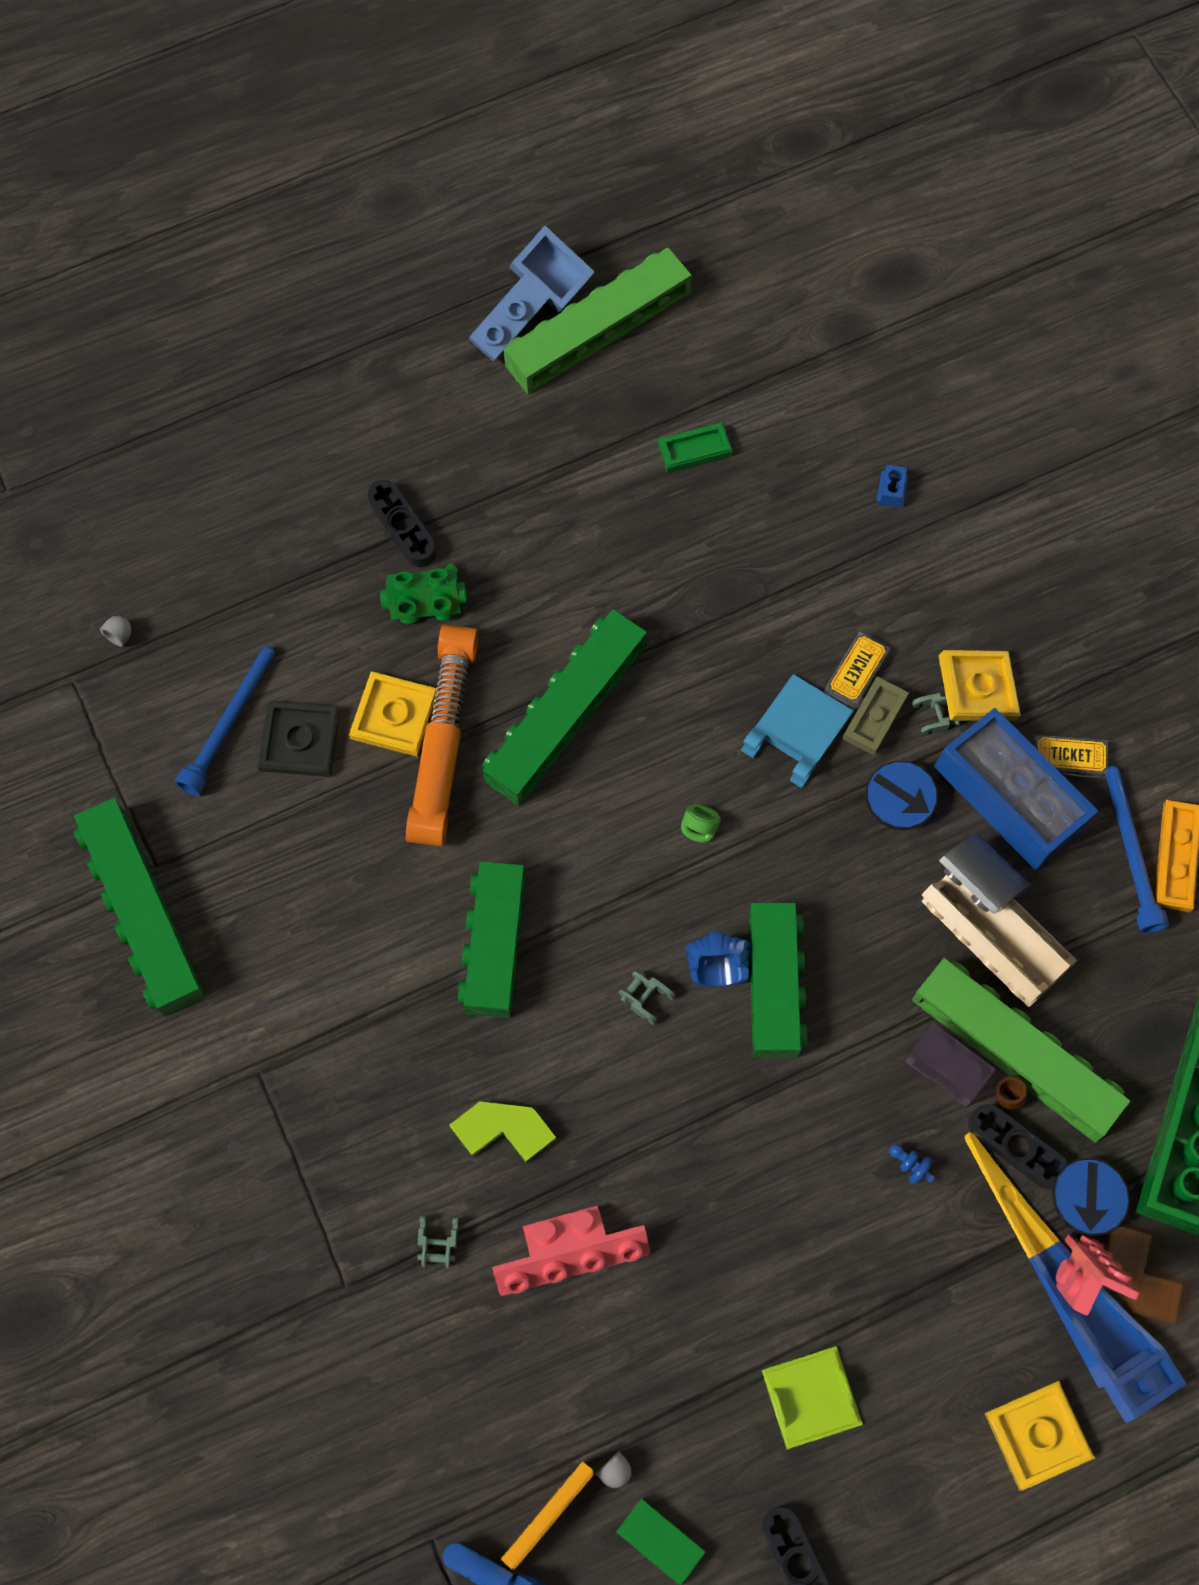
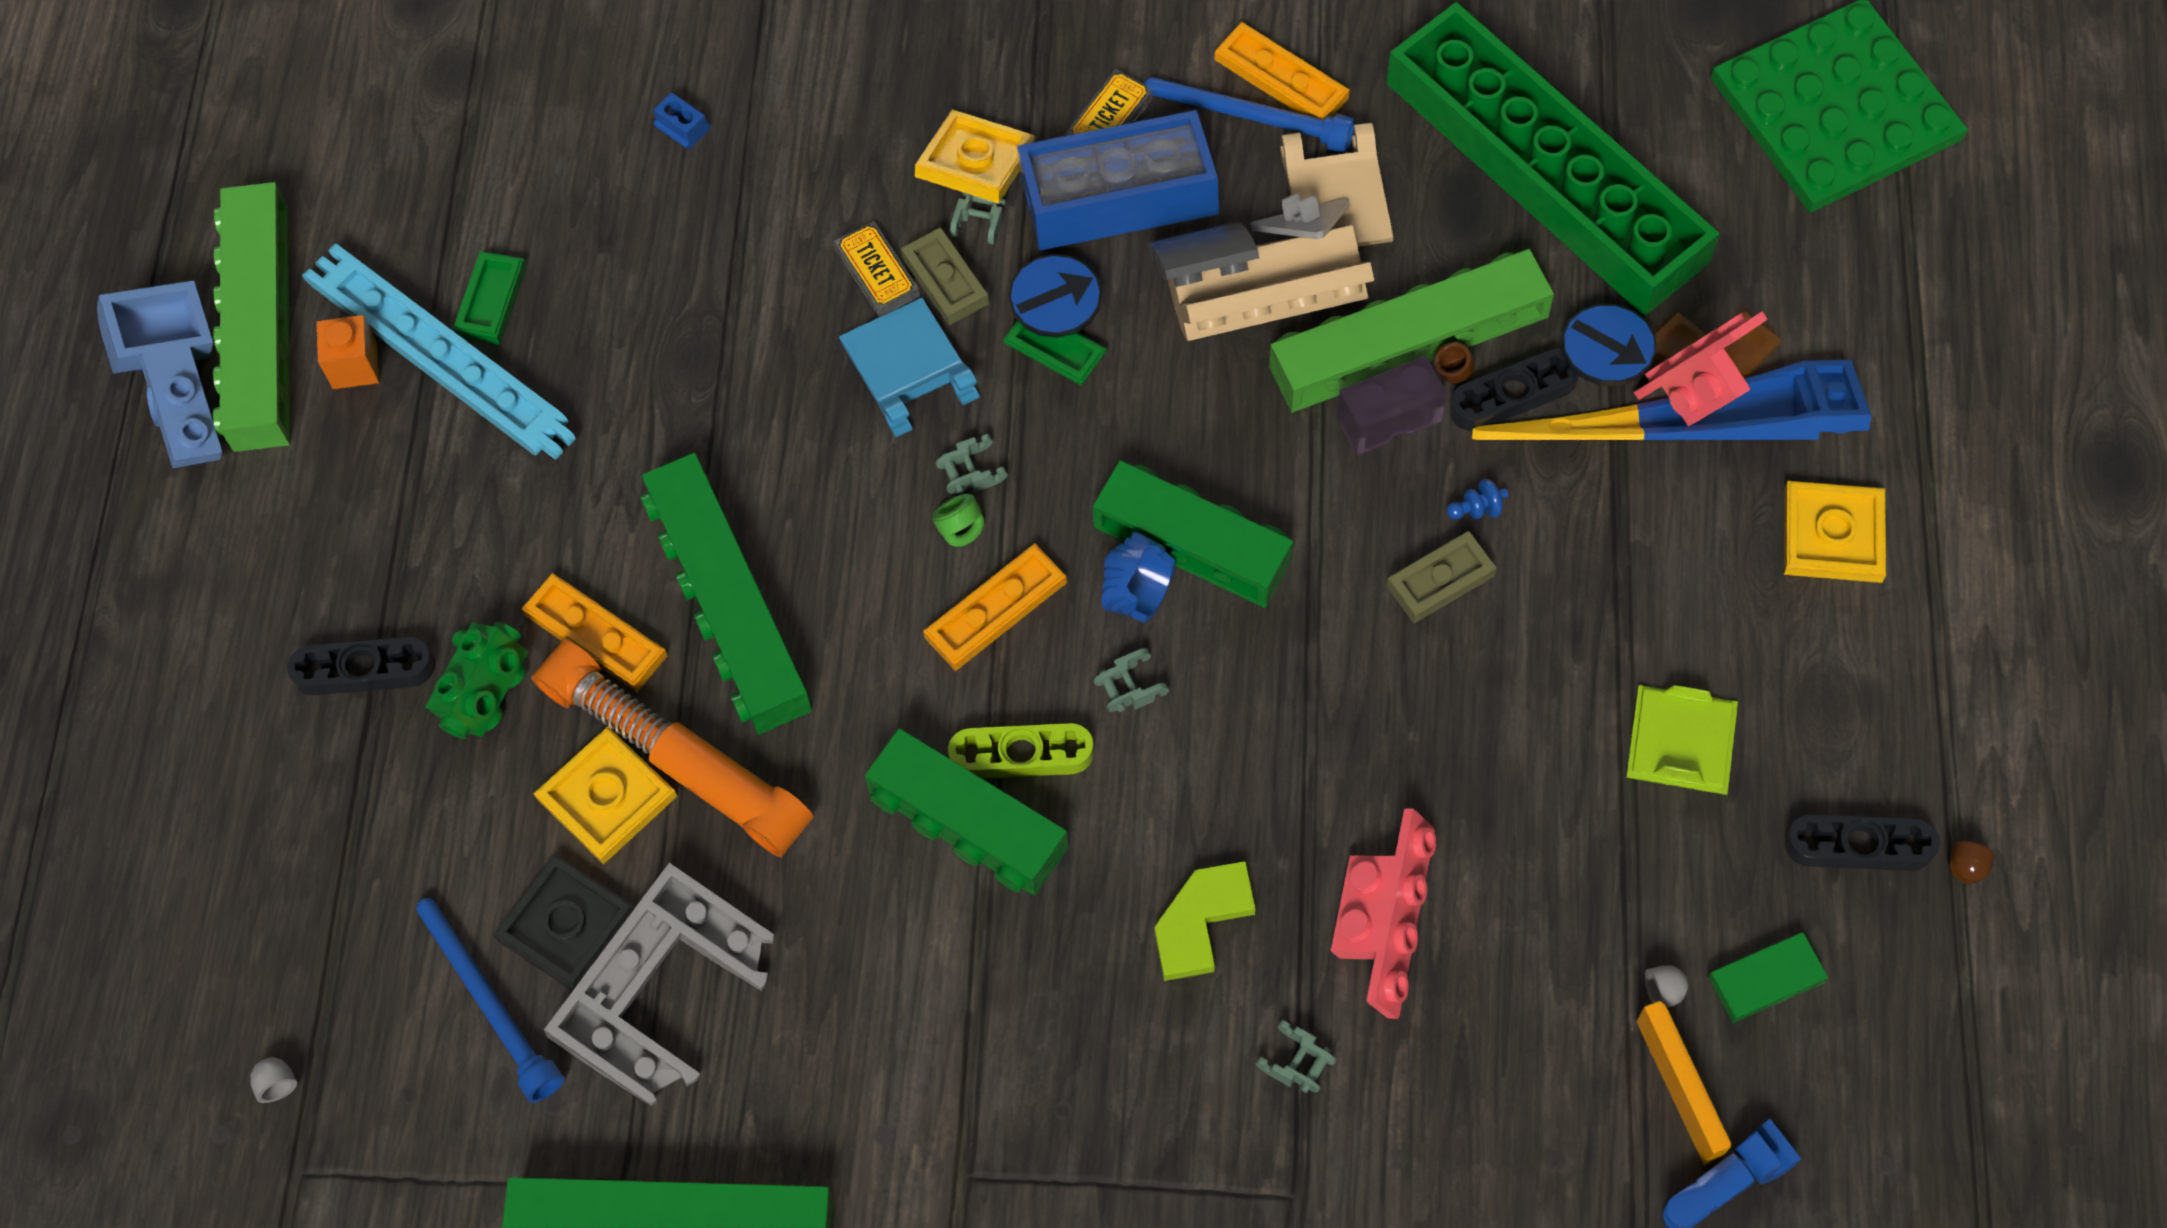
camera: 60 degrees left, 5 degrees down
none -> medium azure hinge [302,244,576,459]
none -> orange brick [317,315,379,389]
none -> light orange tile [522,573,667,693]
none -> light grey wedge [544,863,774,1106]
none -> light orange tile [923,543,1067,672]
none -> sand green piece [935,434,1008,494]
none -> lime beam [948,723,1094,779]
none -> green tile [1003,321,1107,386]
none -> light grey piece [1251,193,1350,239]
none -> tan flag [1280,123,1393,247]
none -> olive plate [1386,531,1497,624]

